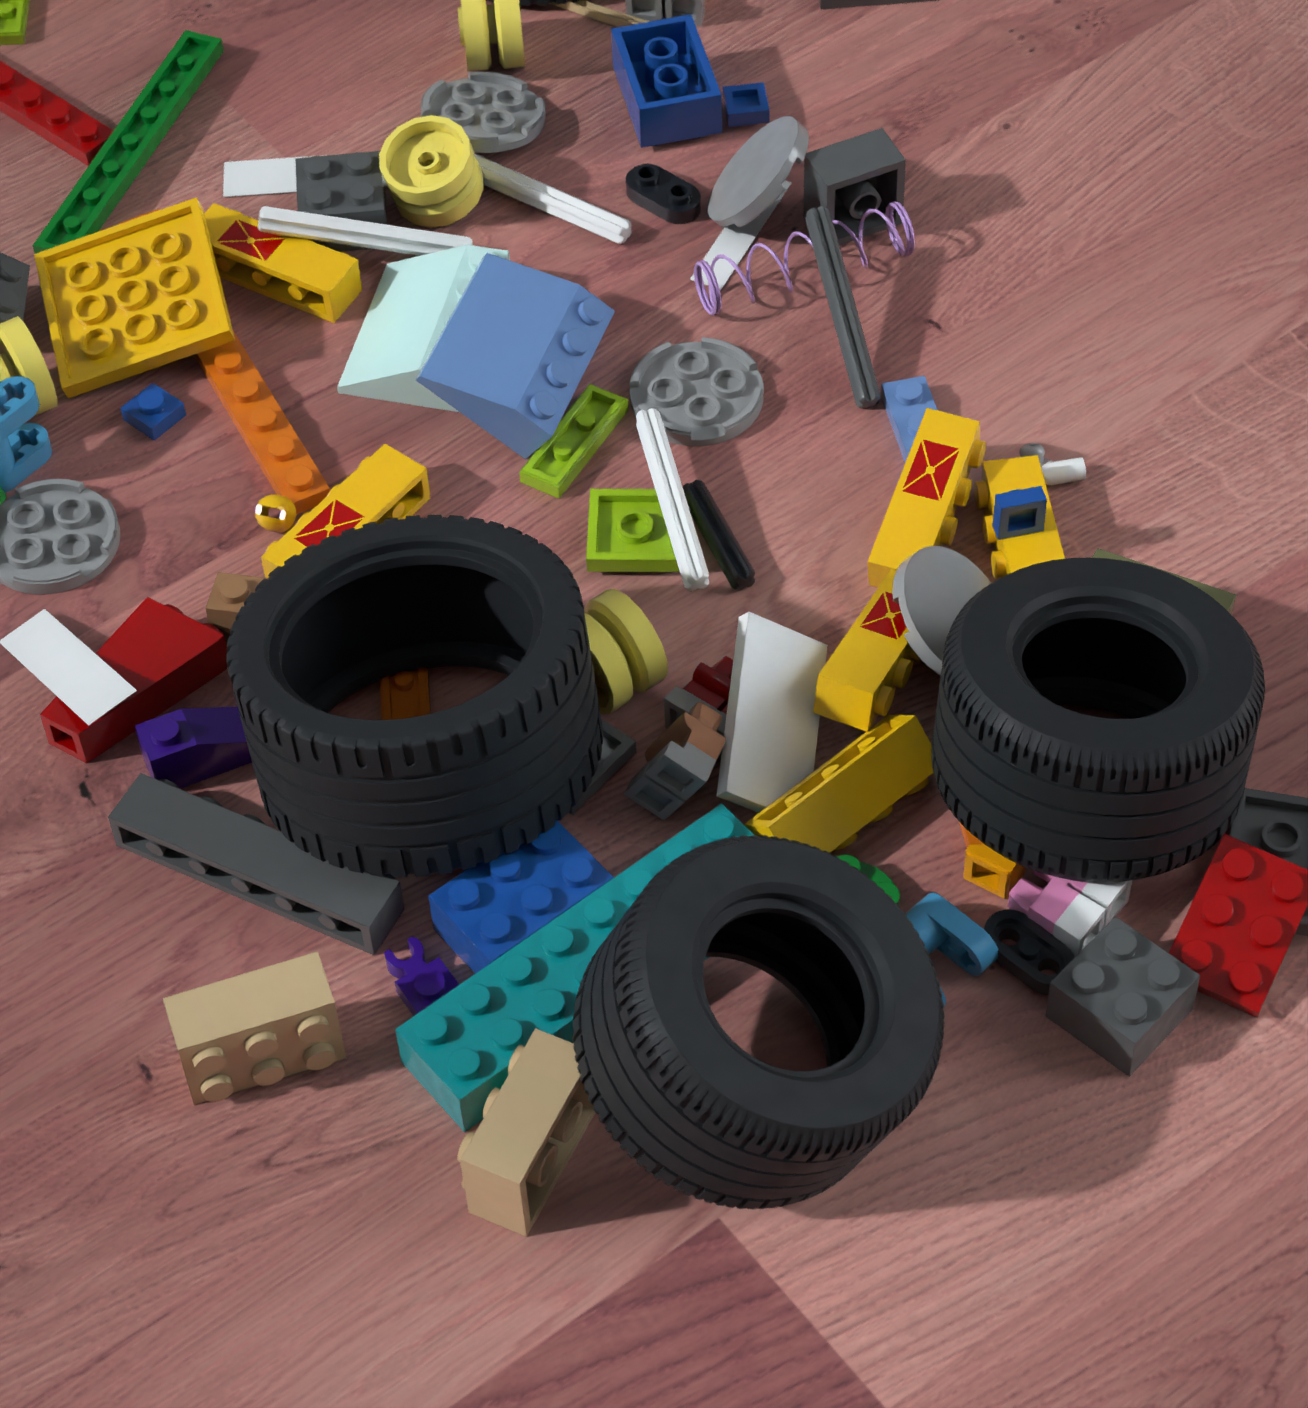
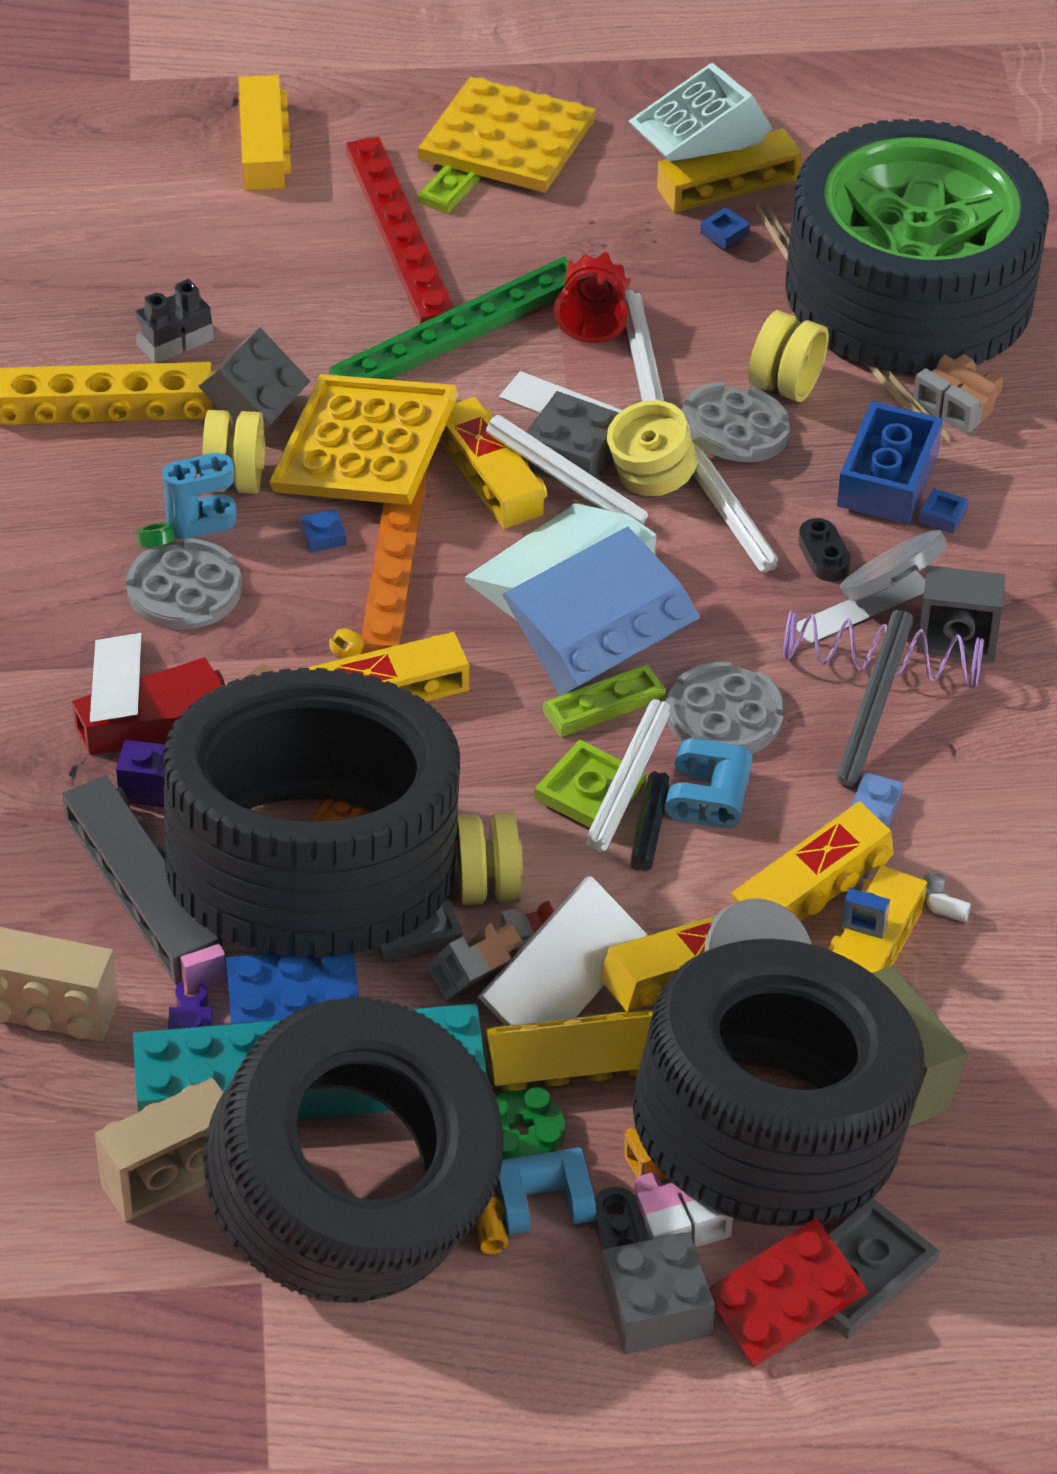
camera: 30 degrees right, 5 degrees down
none -> bright pink tile [180,944,227,994]
none -> red hat [553,252,631,344]
none -> white axle [624,290,664,401]
none -> dark azure connector [664,739,753,828]

